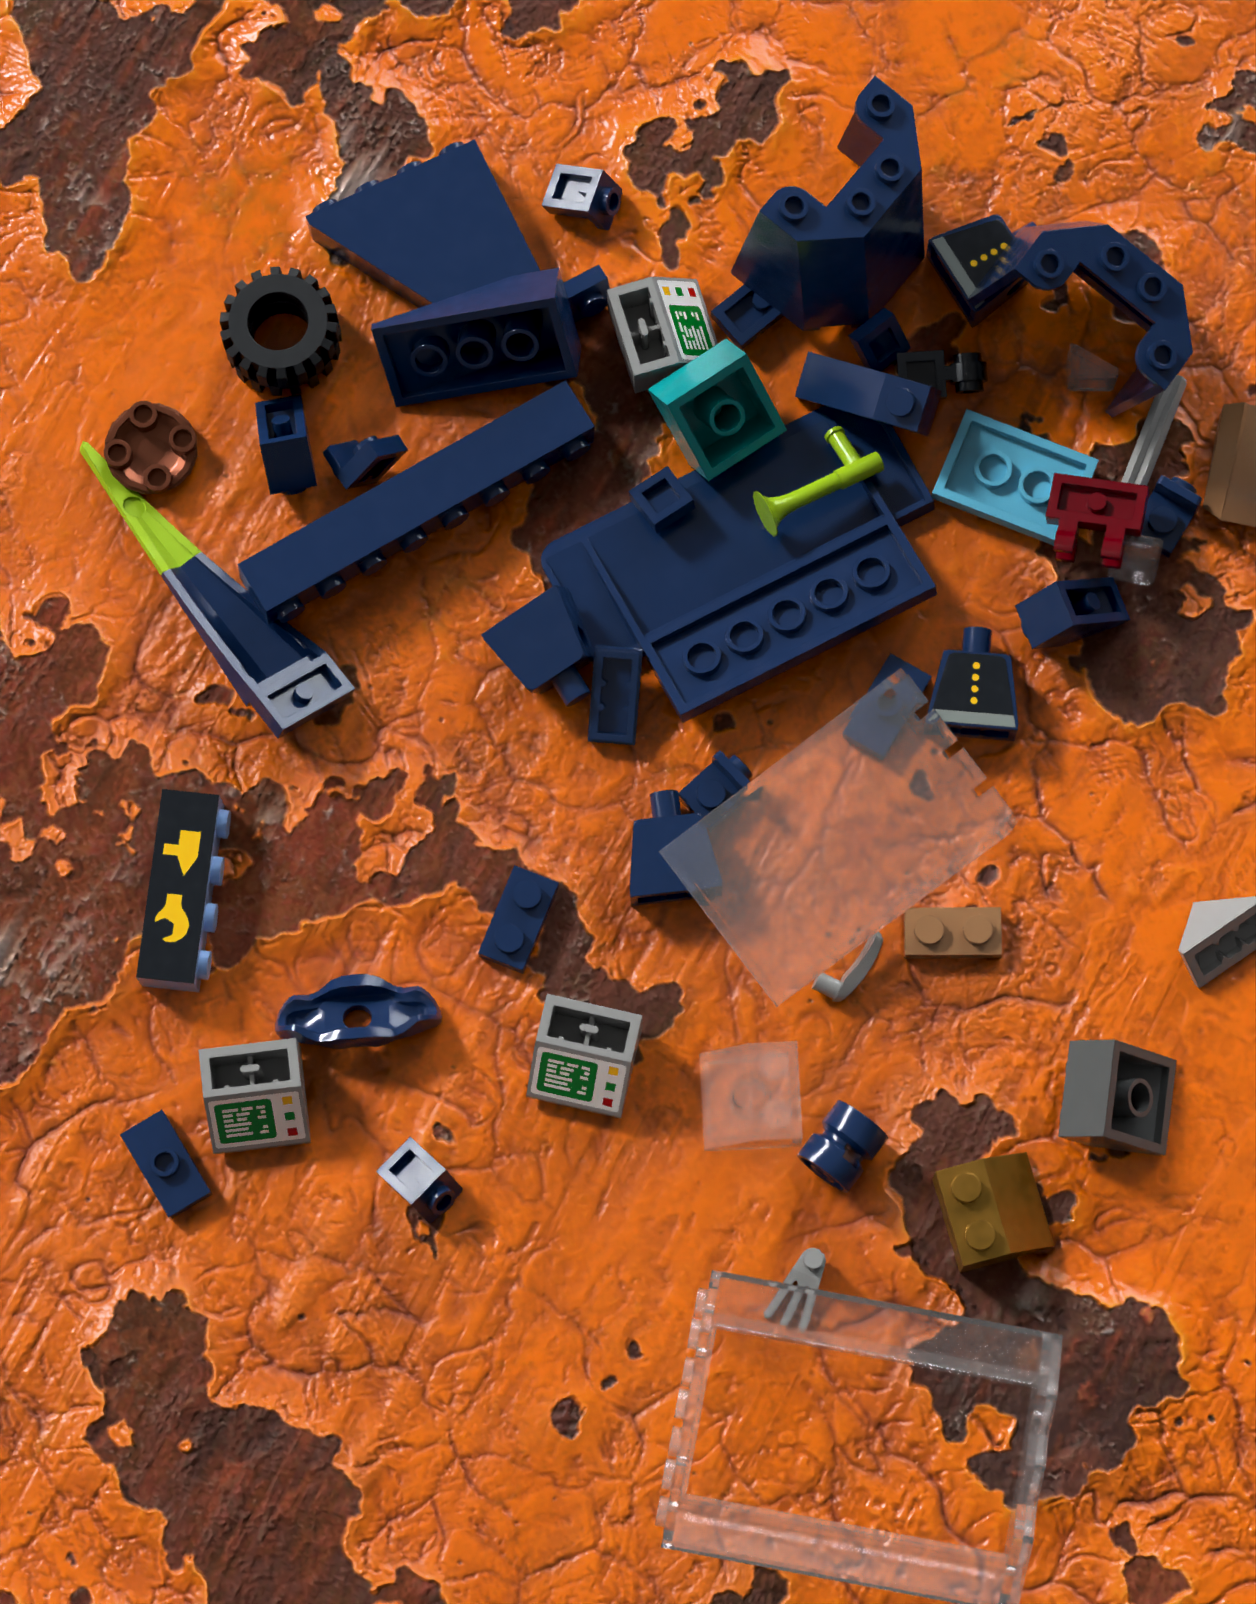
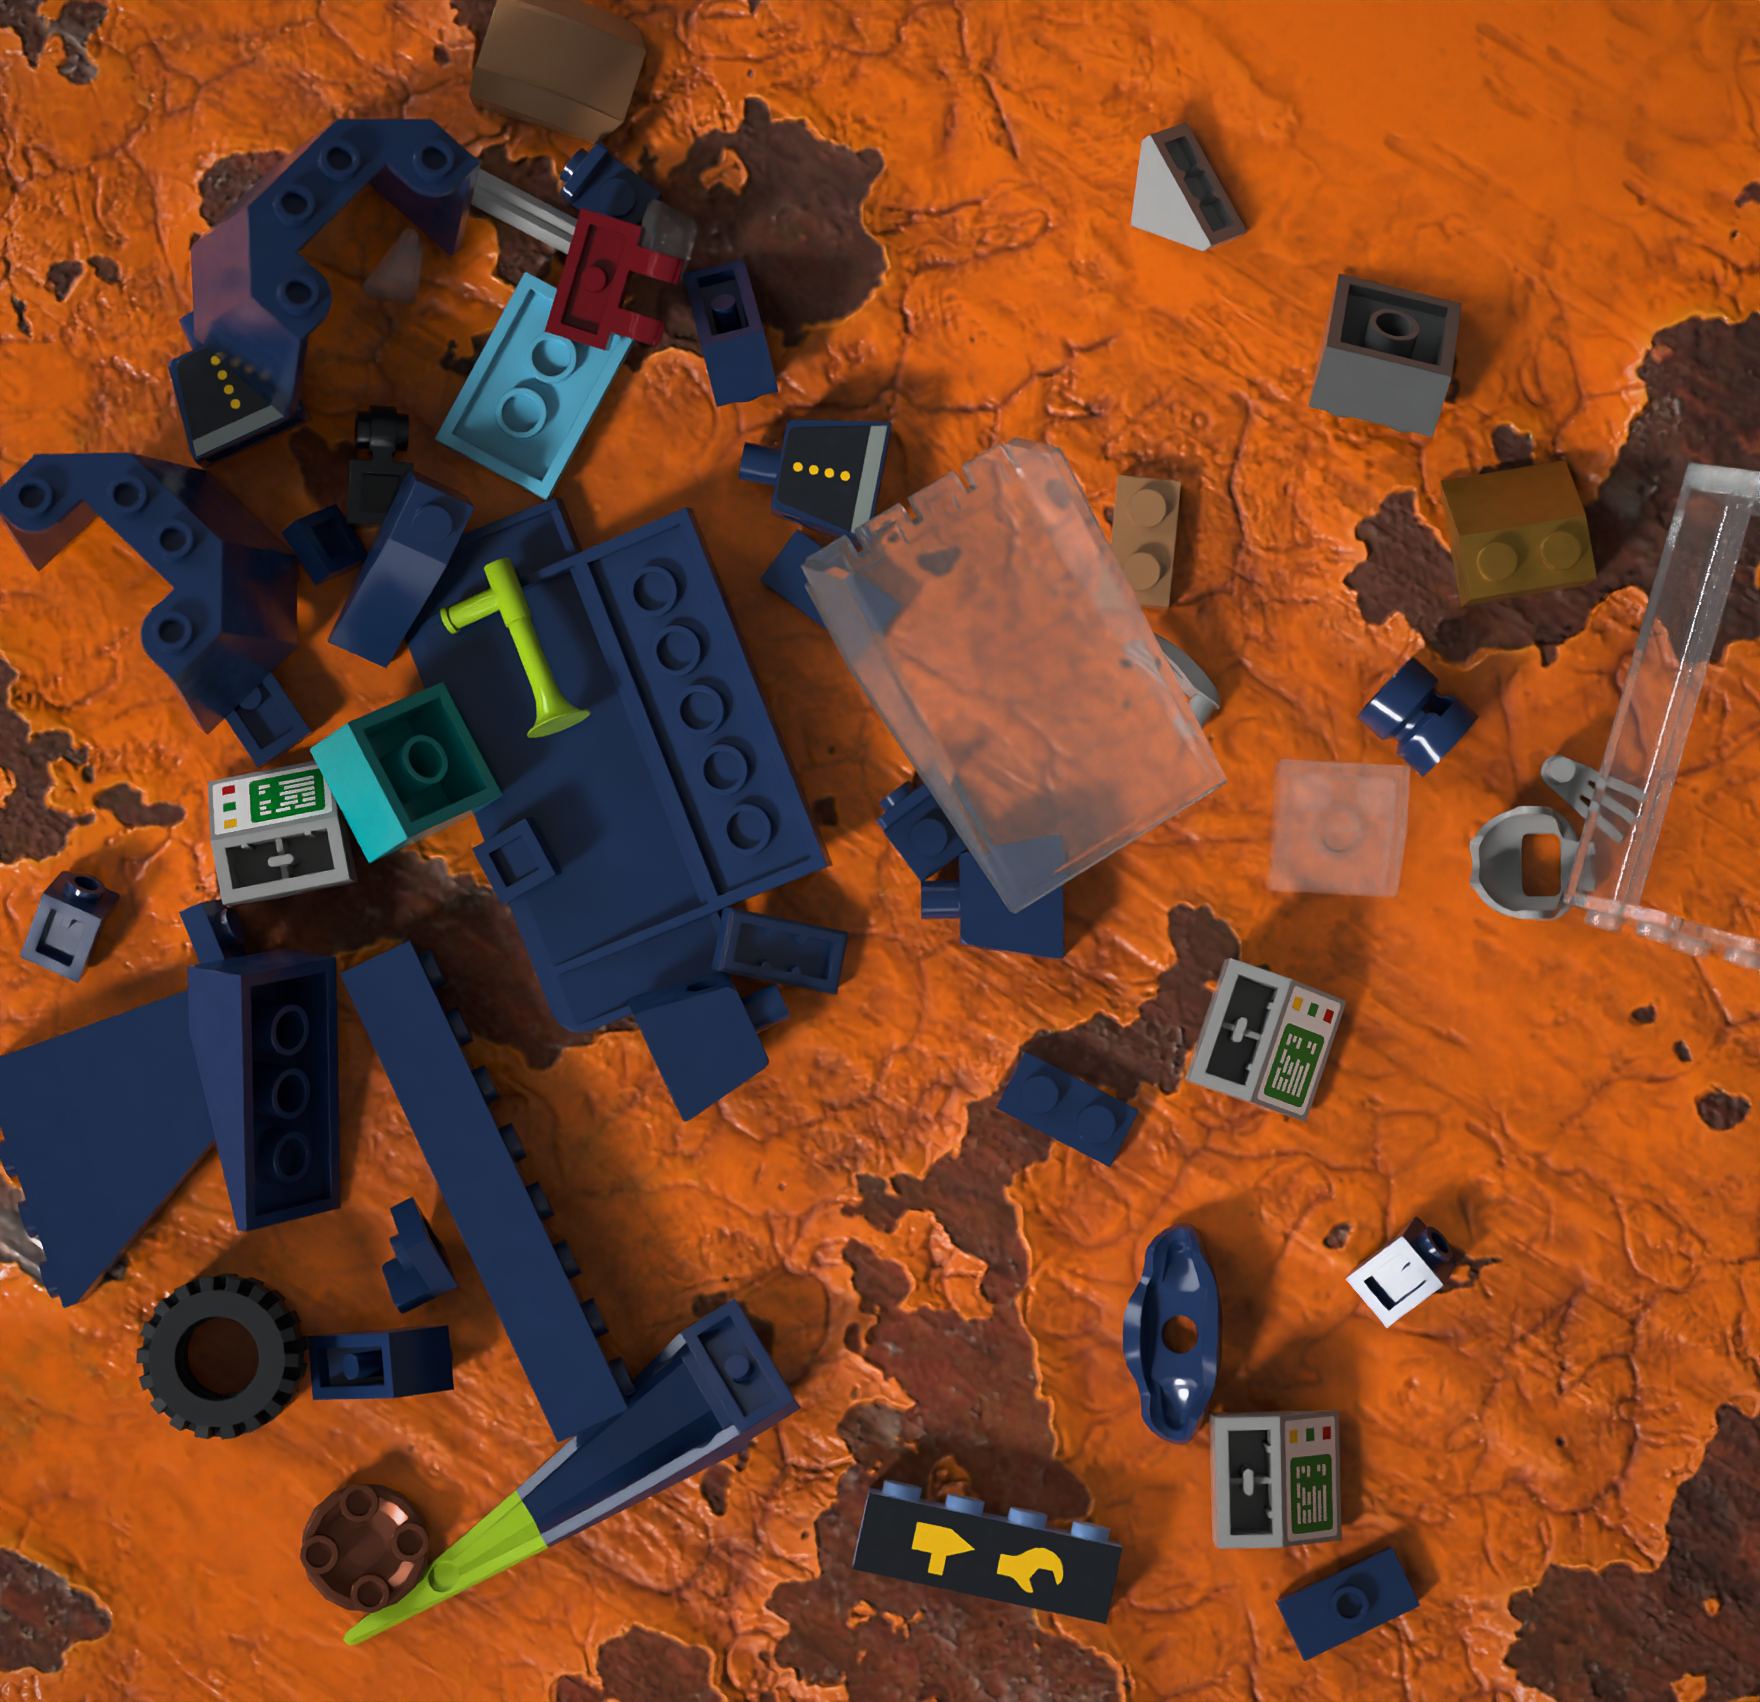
camera: 90 degrees left, 10 degrees up
none -> light grey helmet [1470,806,1591,921]

